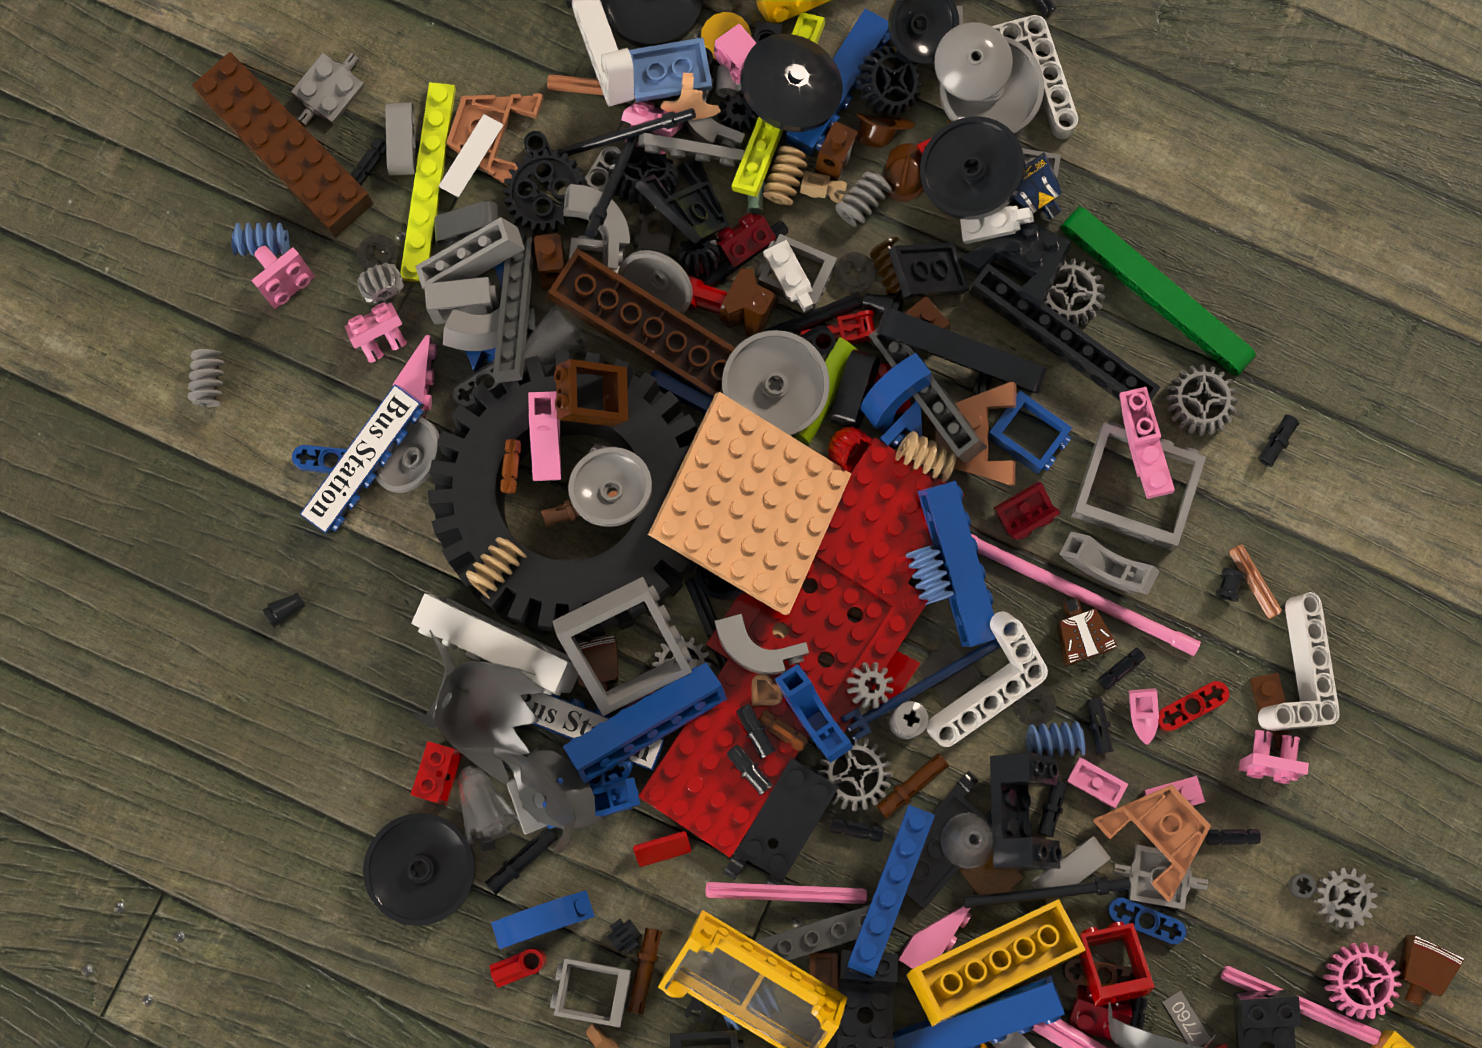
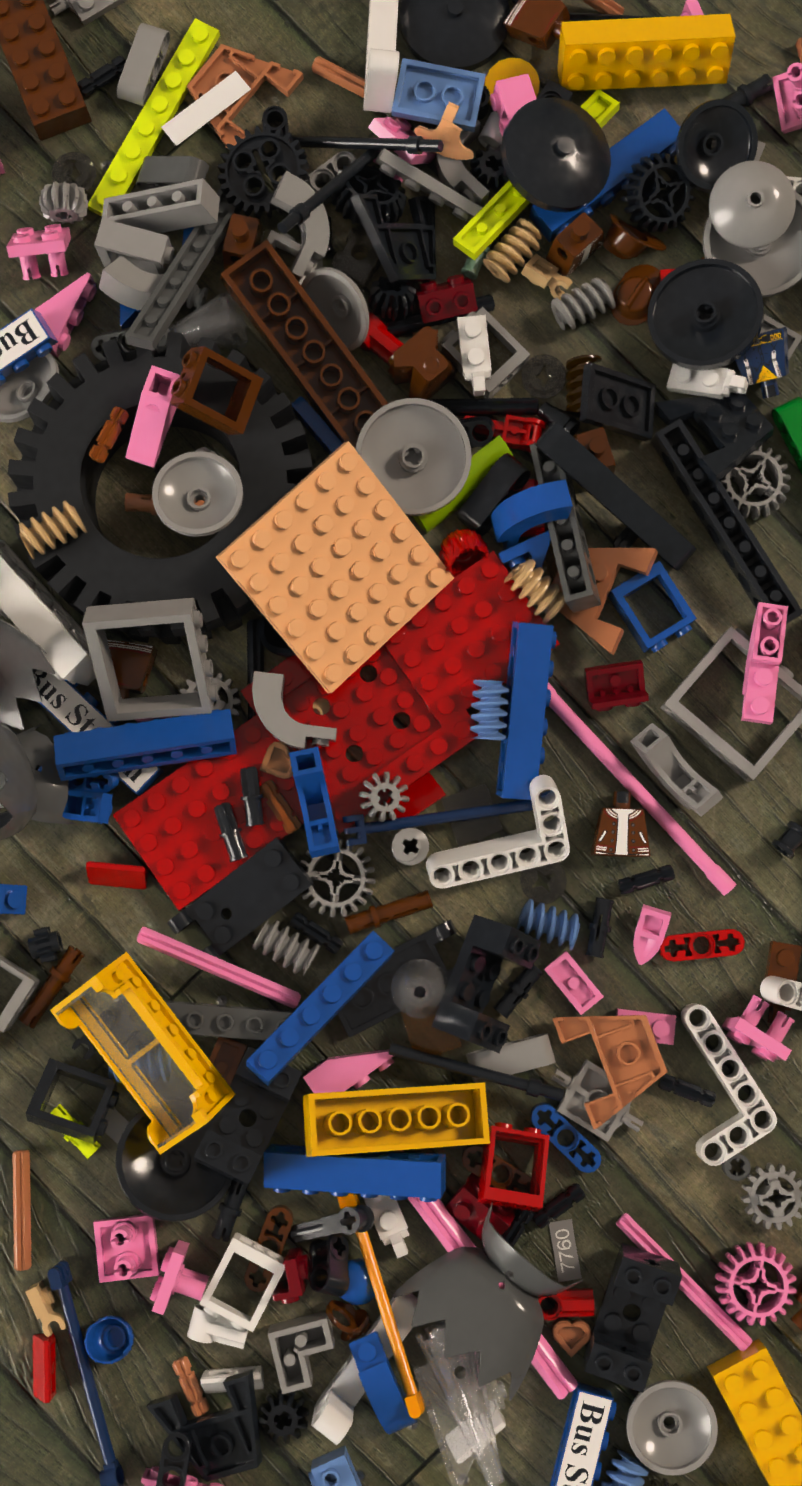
camera: 20 degrees right, 5 degrees up
none -> light grey piece [252,920,320,976]
none -> black axle [532,1183,586,1229]
none -> white beam [681,1003,777,1166]

